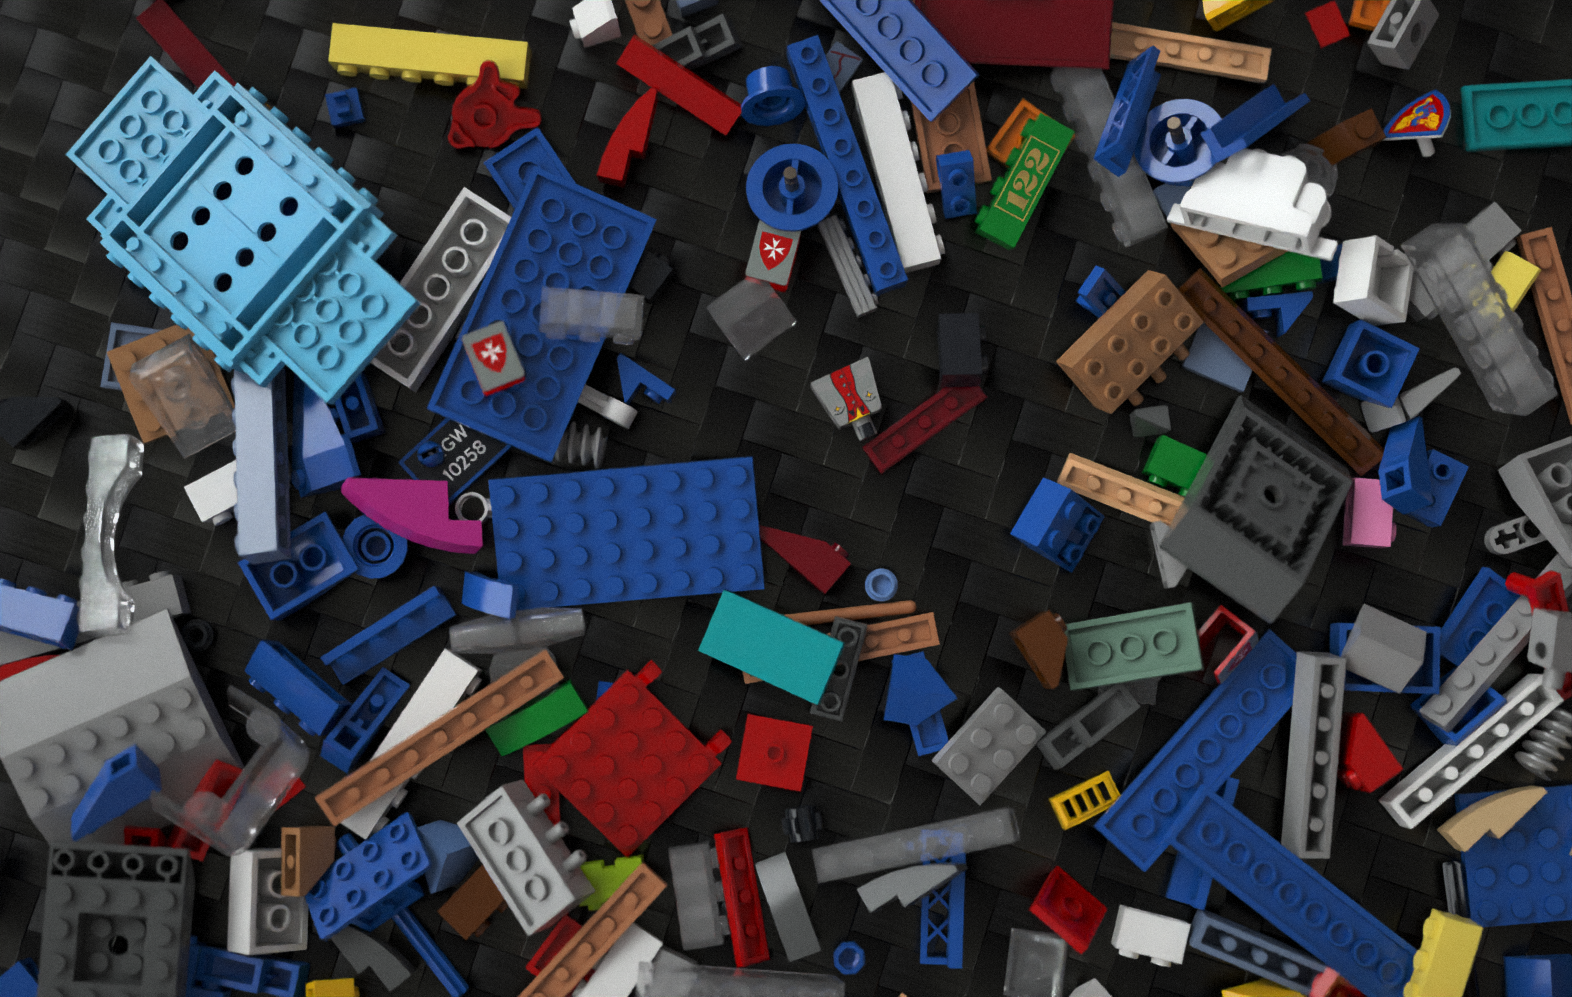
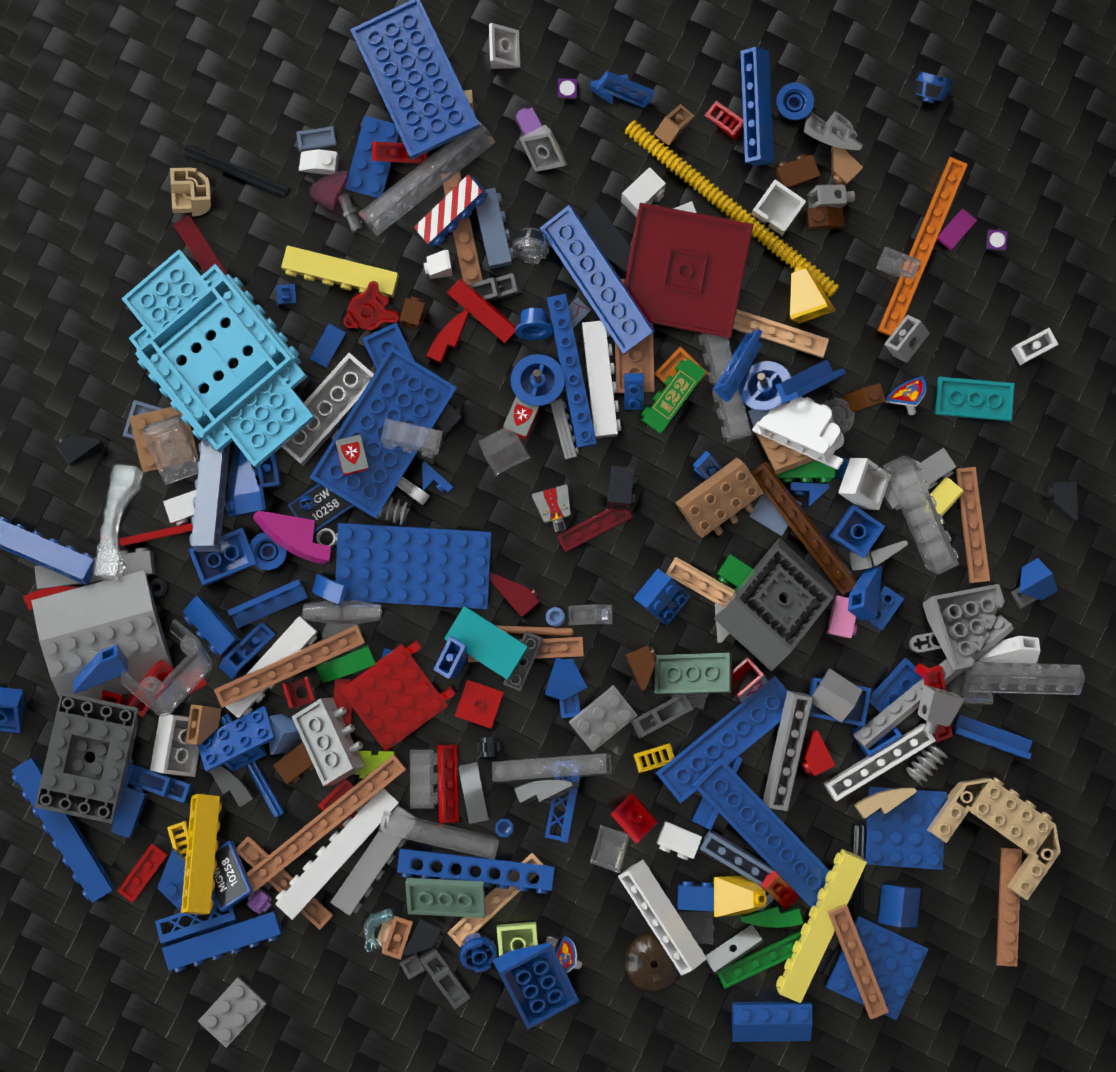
camera: 10 degrees right, 0 degrees up
dark grey slope [1130,405,1171,438] -> none
red sticker [1305,0,1350,48] -> none
none -> red tile [119,523,193,546]
none -> red piece [282,676,318,708]
none -> blue slope [310,323,346,368]
none -> reddish brown brick [400,297,426,331]
none -> blue slope [433,636,467,679]
none -> clear slope [568,604,612,625]

